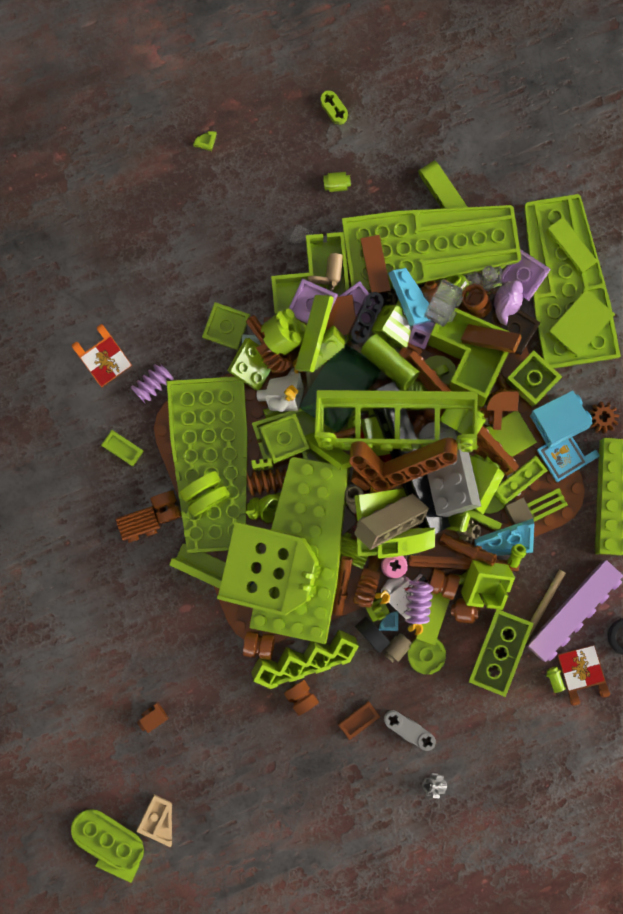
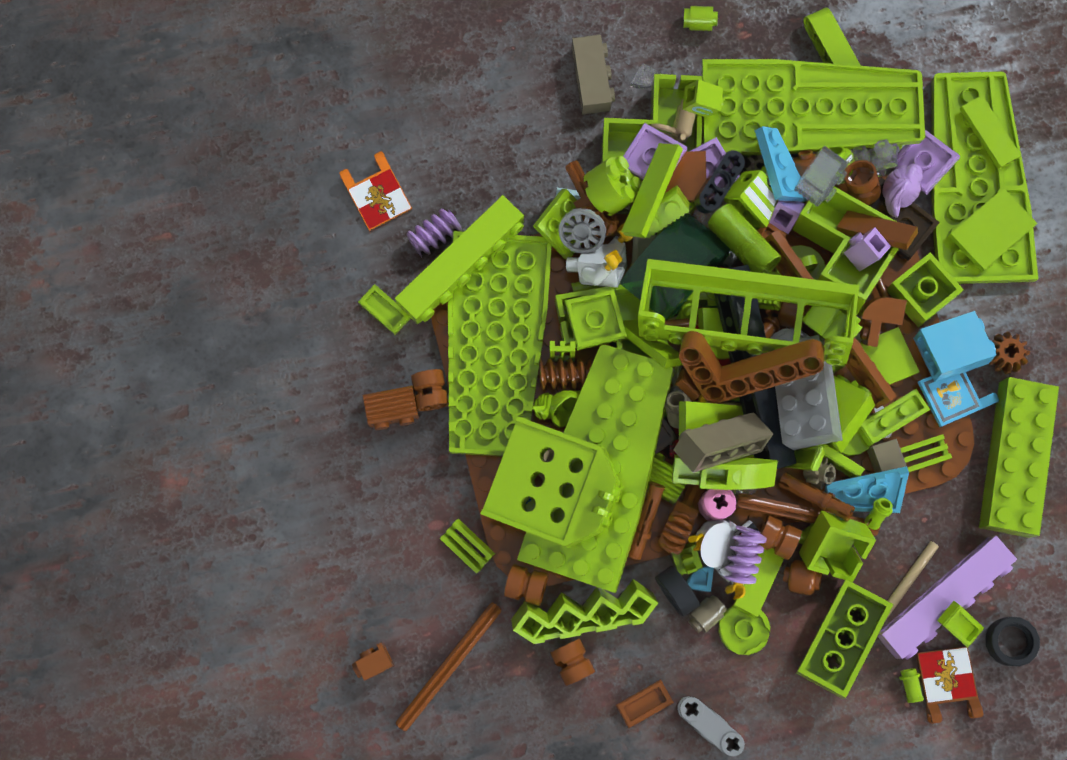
camera: 10 degrees right, 5 degrees down
lime panel [169,544,226,589] -> none
lime wheel [179,471,230,517] -> none
lime tile [202,302,251,351] -> none
dark orange tile [360,235,391,294] -> none
none -> lime brick [395,195,524,324]
none -> dark orange axle [396,602,502,731]
none -> lime tile [440,519,495,574]
none -> light grey wheel [559,208,606,254]
none -> dark tan brick [572,35,615,115]
none -> lime brick [682,79,723,118]
none -> white sticker [701,523,735,568]
none -> lavender brick [843,227,891,272]
none -> lime tile [937,601,984,647]

